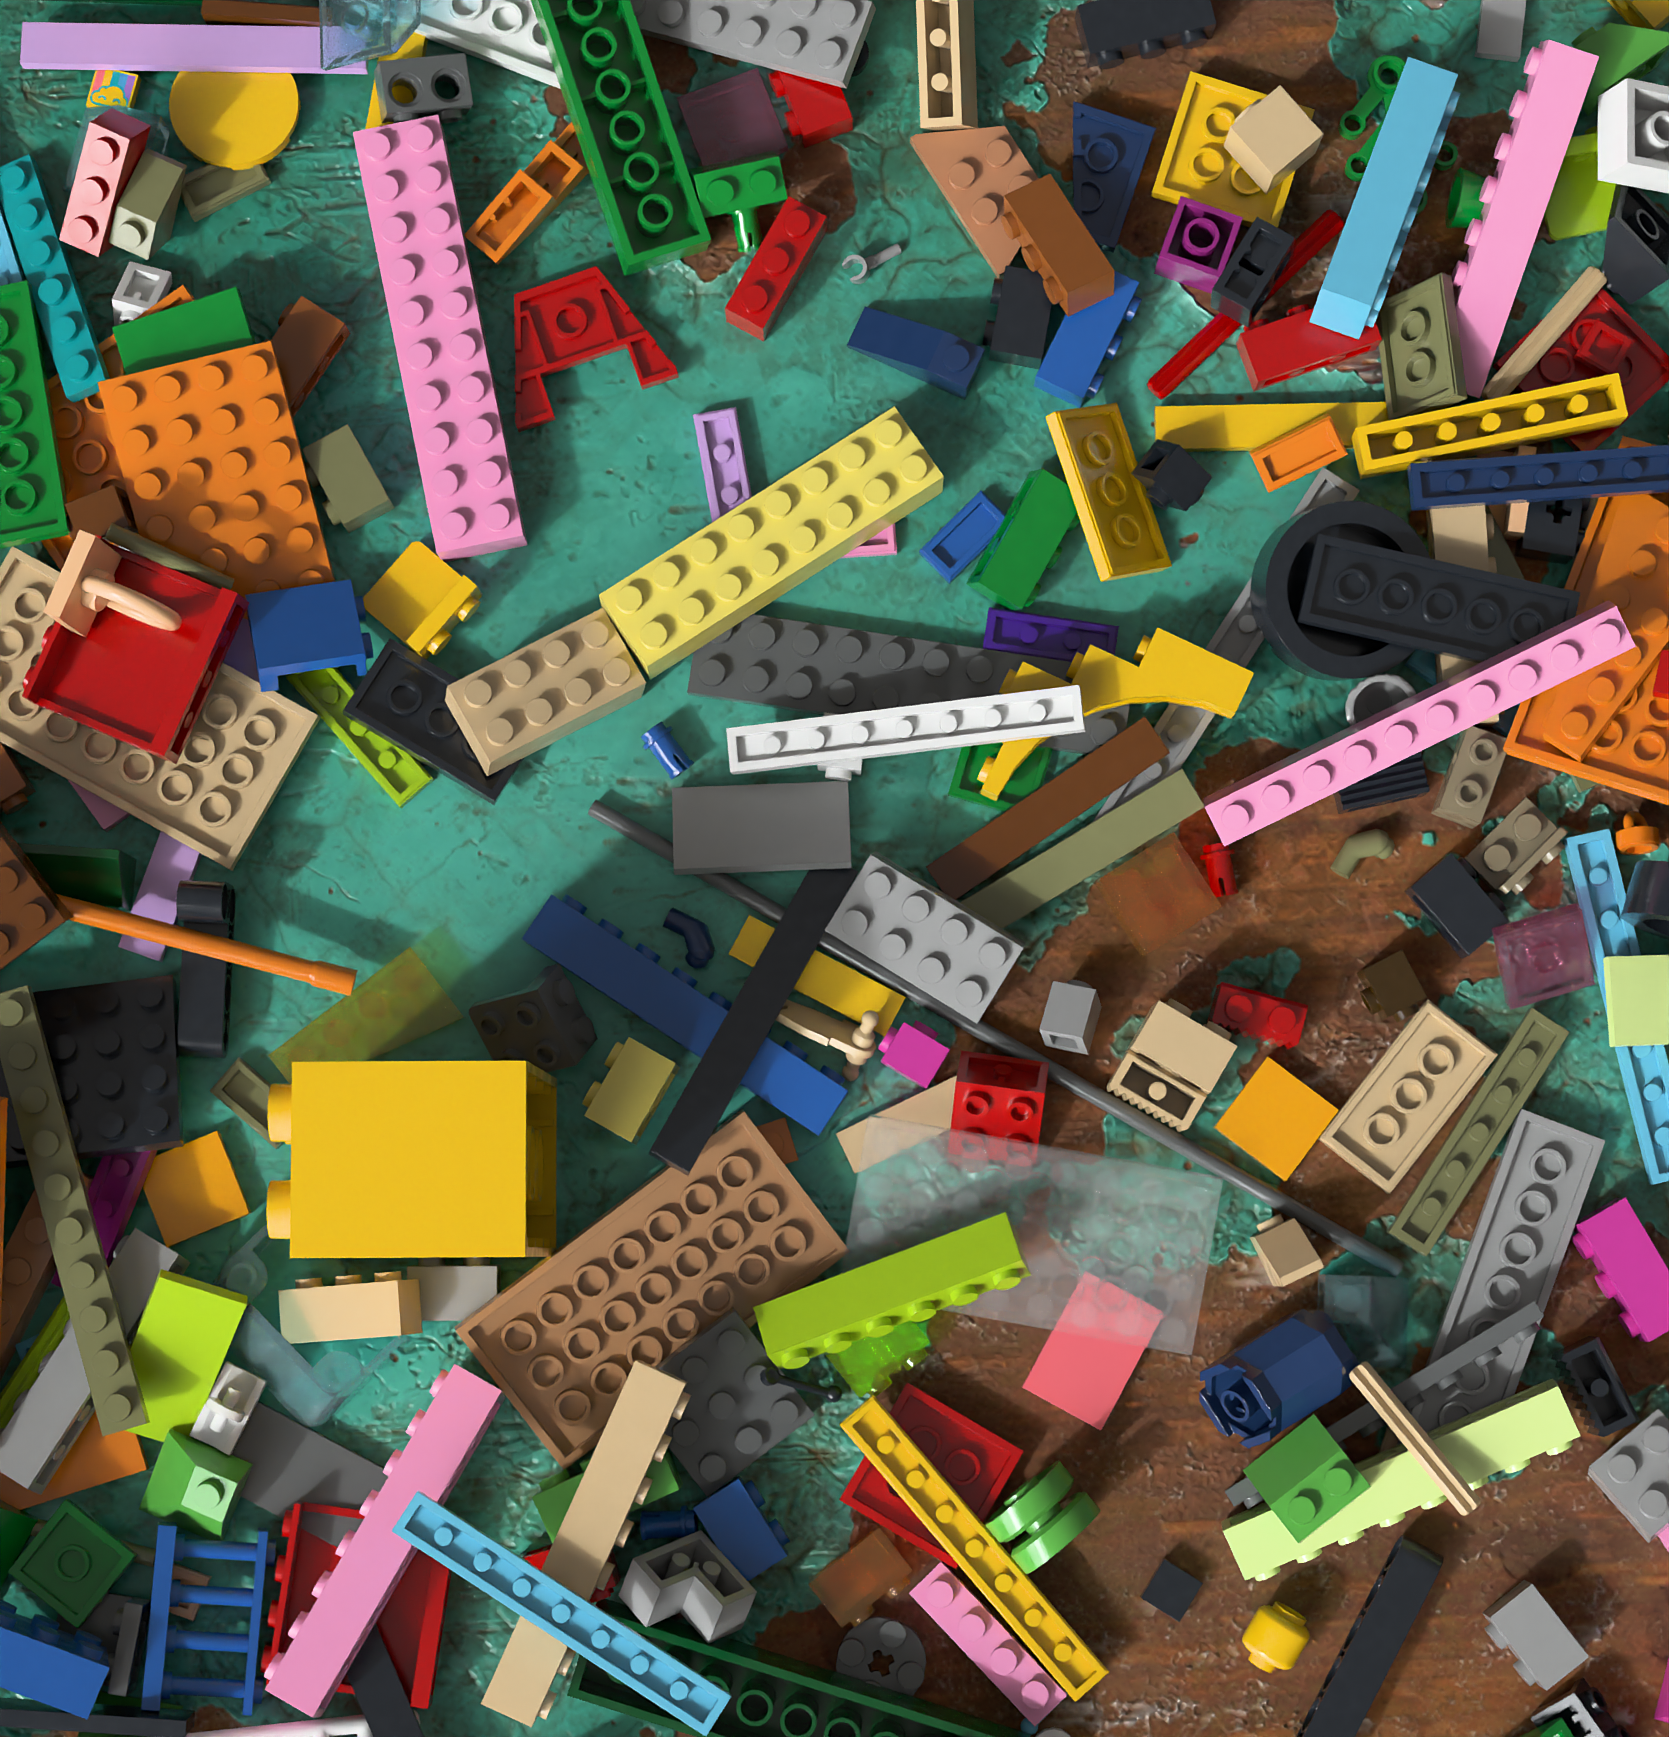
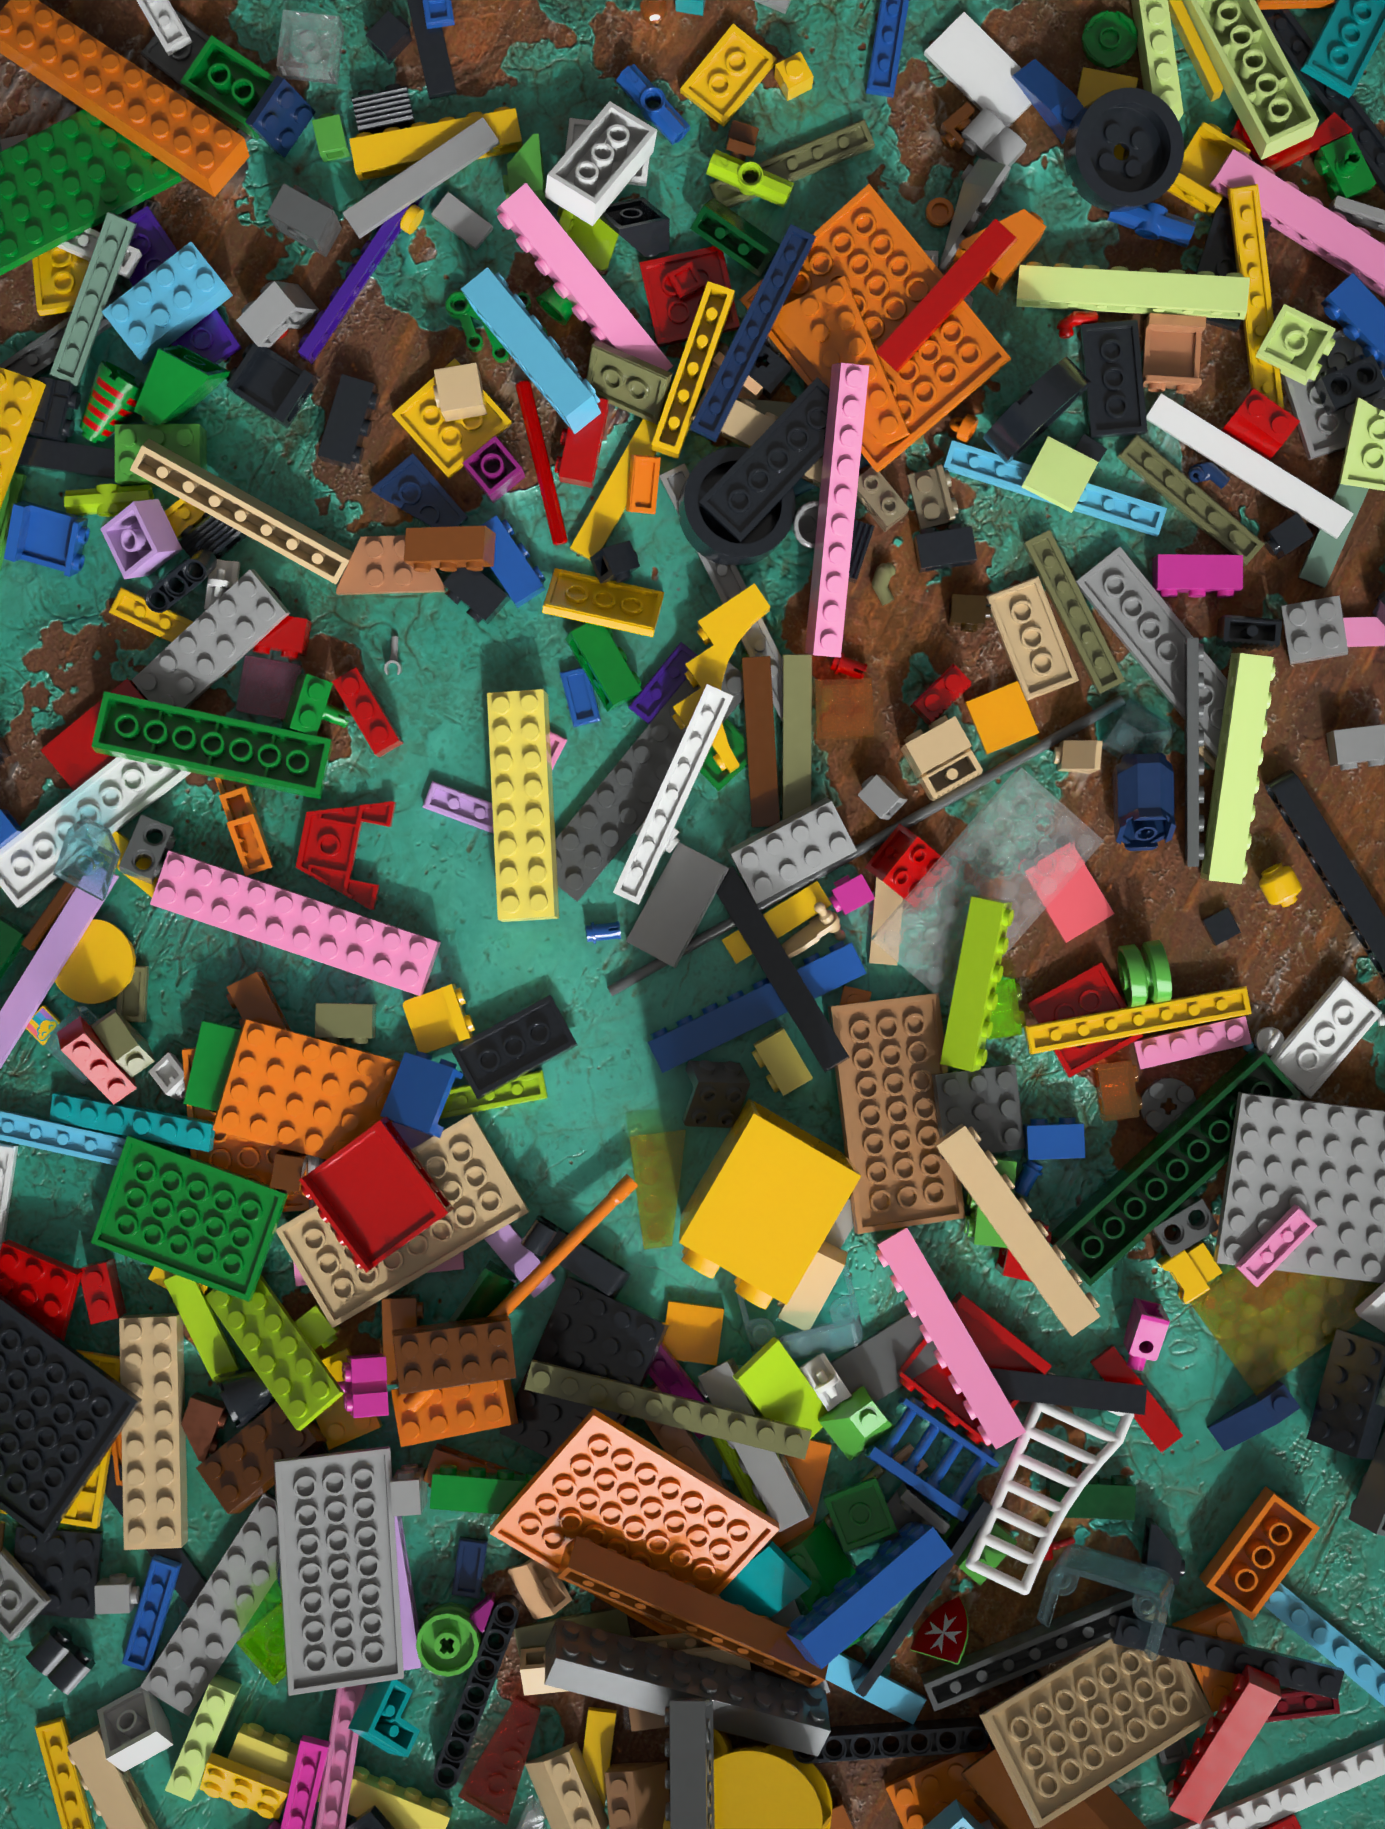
camera: 55 degrees left, 5 degrees up
light nougat tile [43,530,182,637] -> none
olive bar [104,523,235,590] -> none
olive tile [209,1057,284,1149] -> none
medium azure plate [392,1491,732,1737] -> none
tan brick [445,608,646,776] -> none
light grey brick [619,1530,757,1644] -> none
dark blue arm [663,907,715,969] -> none
black hinge [760,1367,842,1403] -> none
dark blue slope [847,306,985,400] -> none
black brick [1211,217,1295,328] -> none
bright green slope [1243,1414,1371,1544] -> none
tan axle [1349,1361,1481,1516] -> none
tan axle [1481,266,1607,400] -> none
clear pink tile [1492,903,1595,1010] -> none

